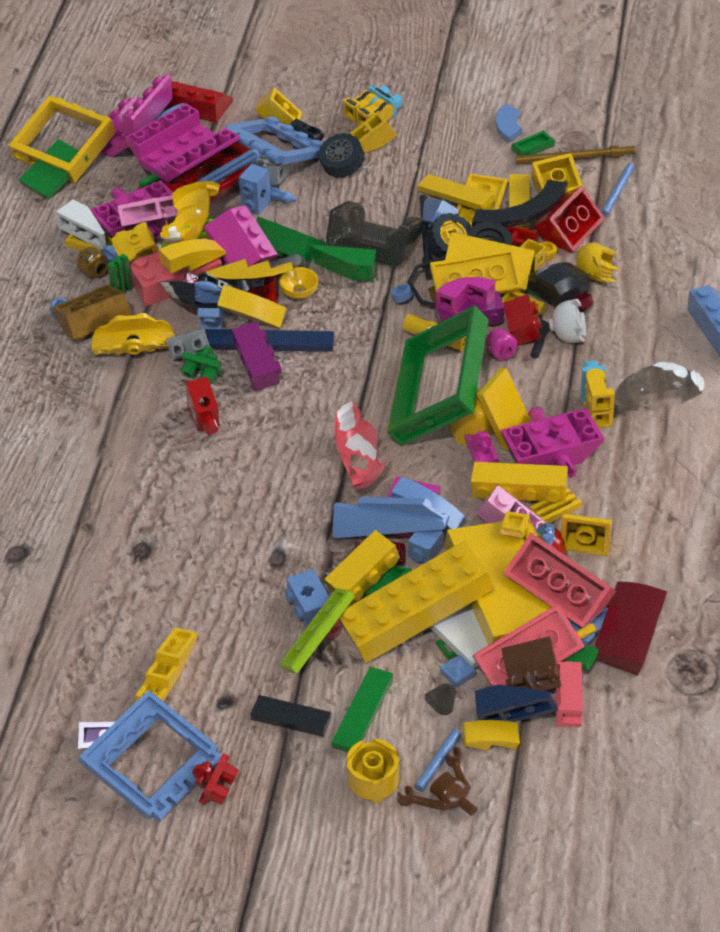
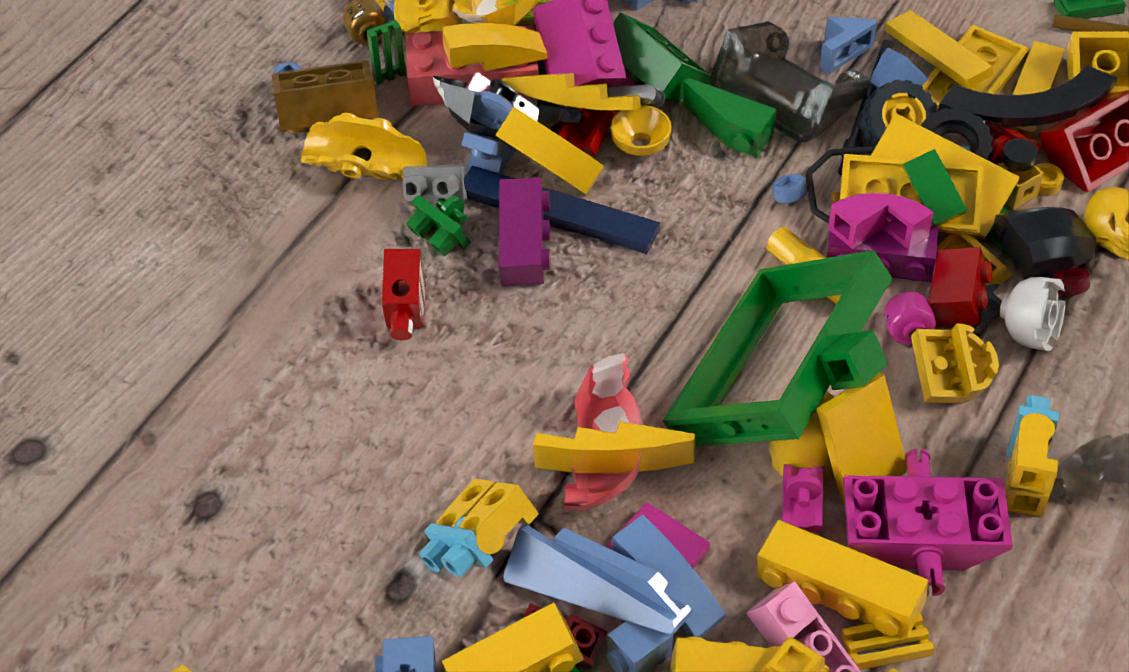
camera: 20 degrees right, 5 degrees up
none -> yellow hips [419,478,539,577]
none -> yellow slope [533,421,695,474]
none -> green brick [818,330,888,390]
none -> medium blue slope [820,17,877,74]
none -> green tile [902,149,967,228]
none -> yellow slope [911,323,999,403]
none -> black tile [1001,138,1038,171]

